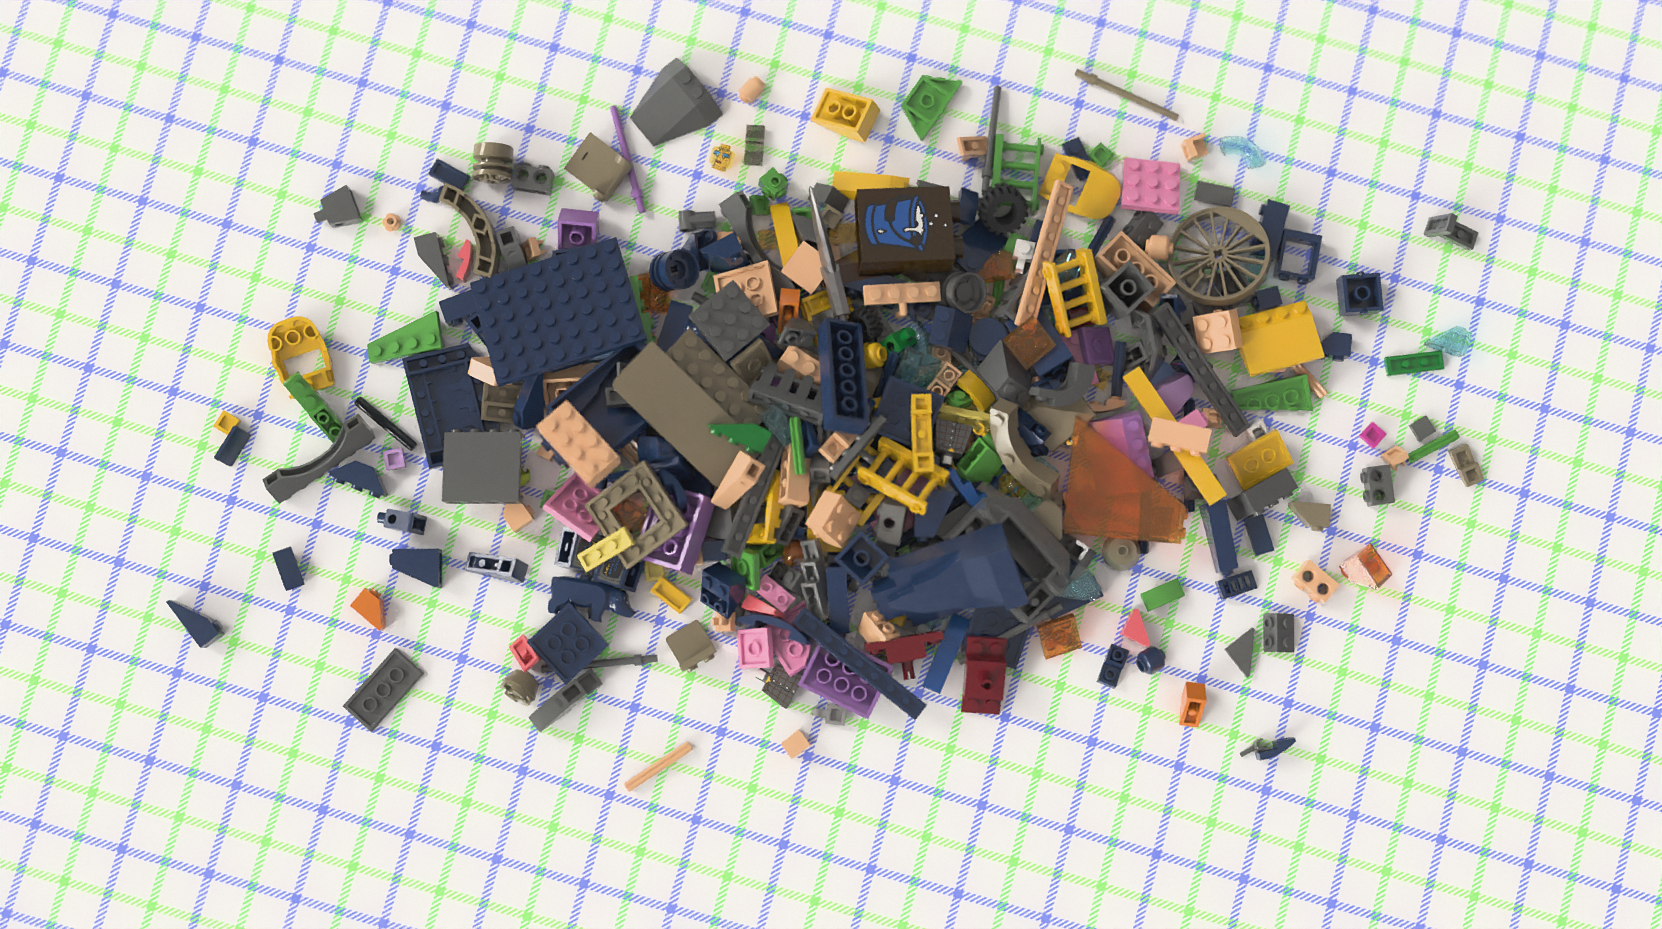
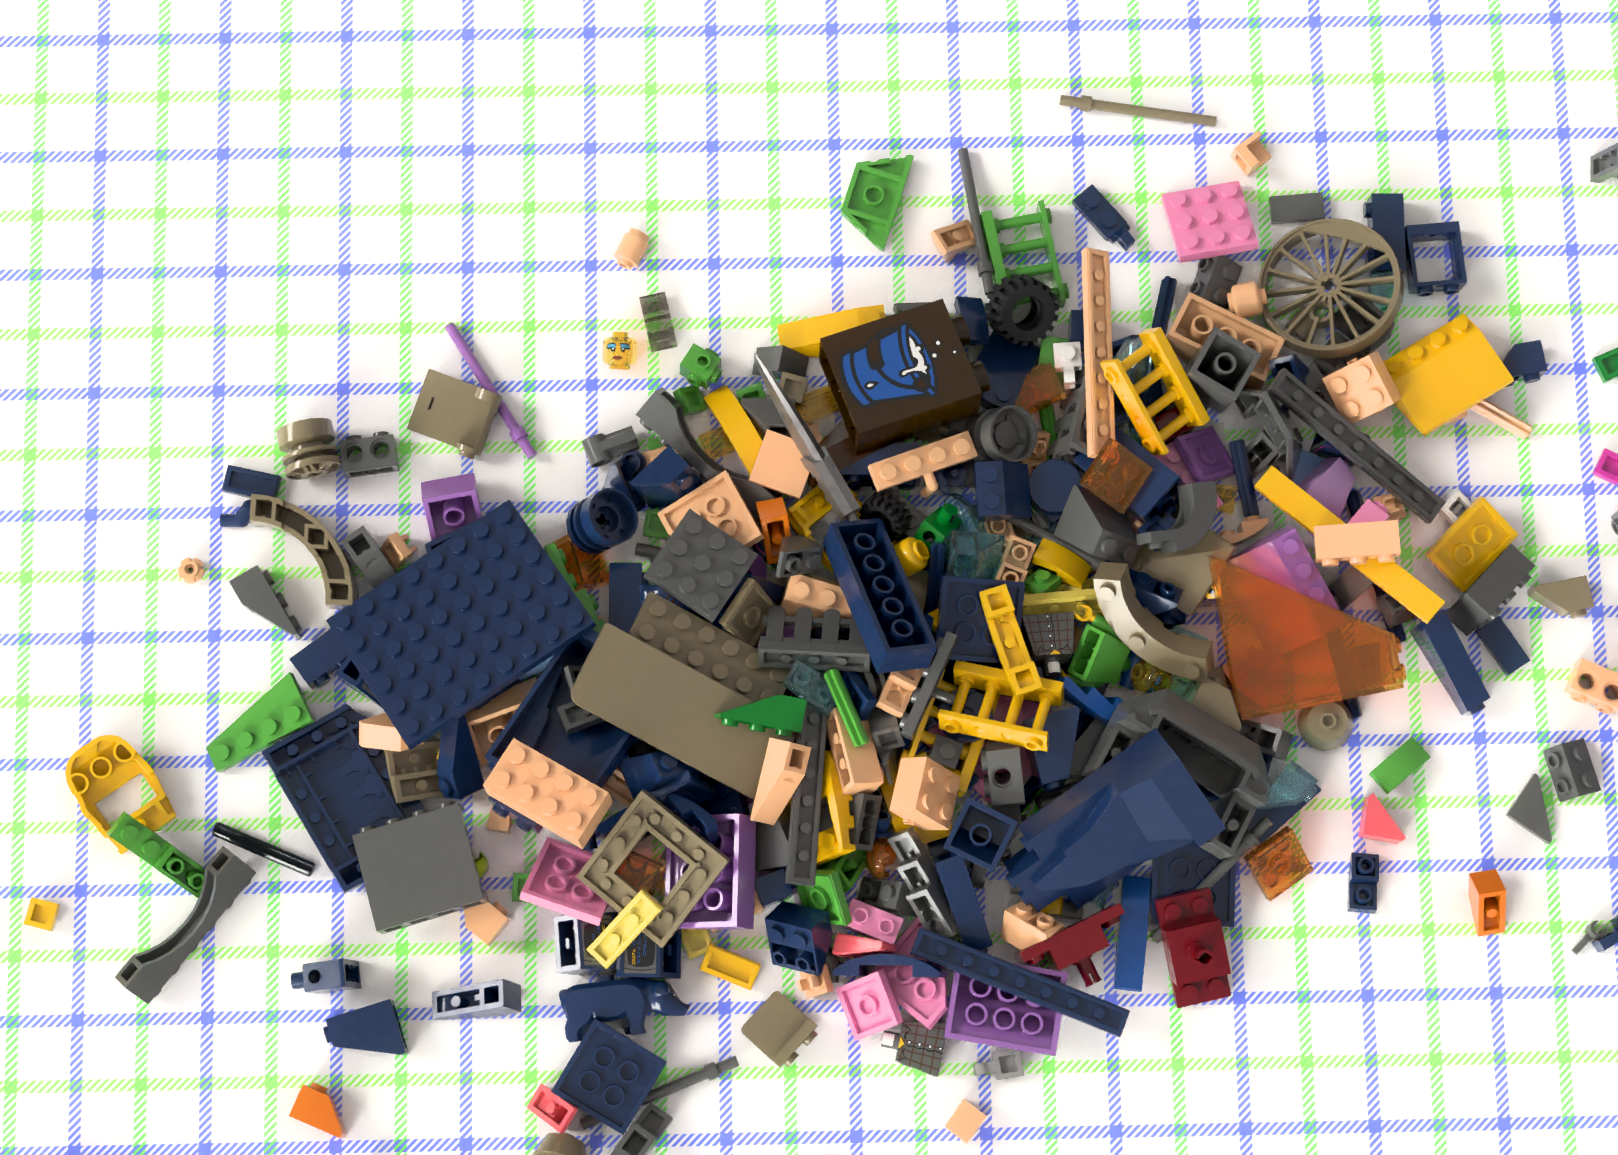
camera: 15 degrees left, 5 degrees down
dark blue slope [214,425,251,467] -> none
dark blue slope [272,546,305,591] -> none
dark grey torso [313,185,363,228] -> none
dark blue slope [329,460,388,499] -> none
lavender plate [383,448,406,471] -> none
coral slope [456,239,474,283] -> none
dark grey wedge [629,57,723,147] -> none
yellow slope [810,87,881,143] -> none
yellow slope [1038,152,1121,220] -> none
bright green tile [1088,142,1114,168] -> none
dark blue head [1136,646,1166,675] -> none
dark blue slope [1215,570,1258,600] -> none
clear light blue cylinder [1219,135,1266,170] -> none
bright green wing [1230,373,1313,411] -> none
dark blue brick [1251,286,1283,313] -> none
dark blue brick [1336,271,1384,317] -> none

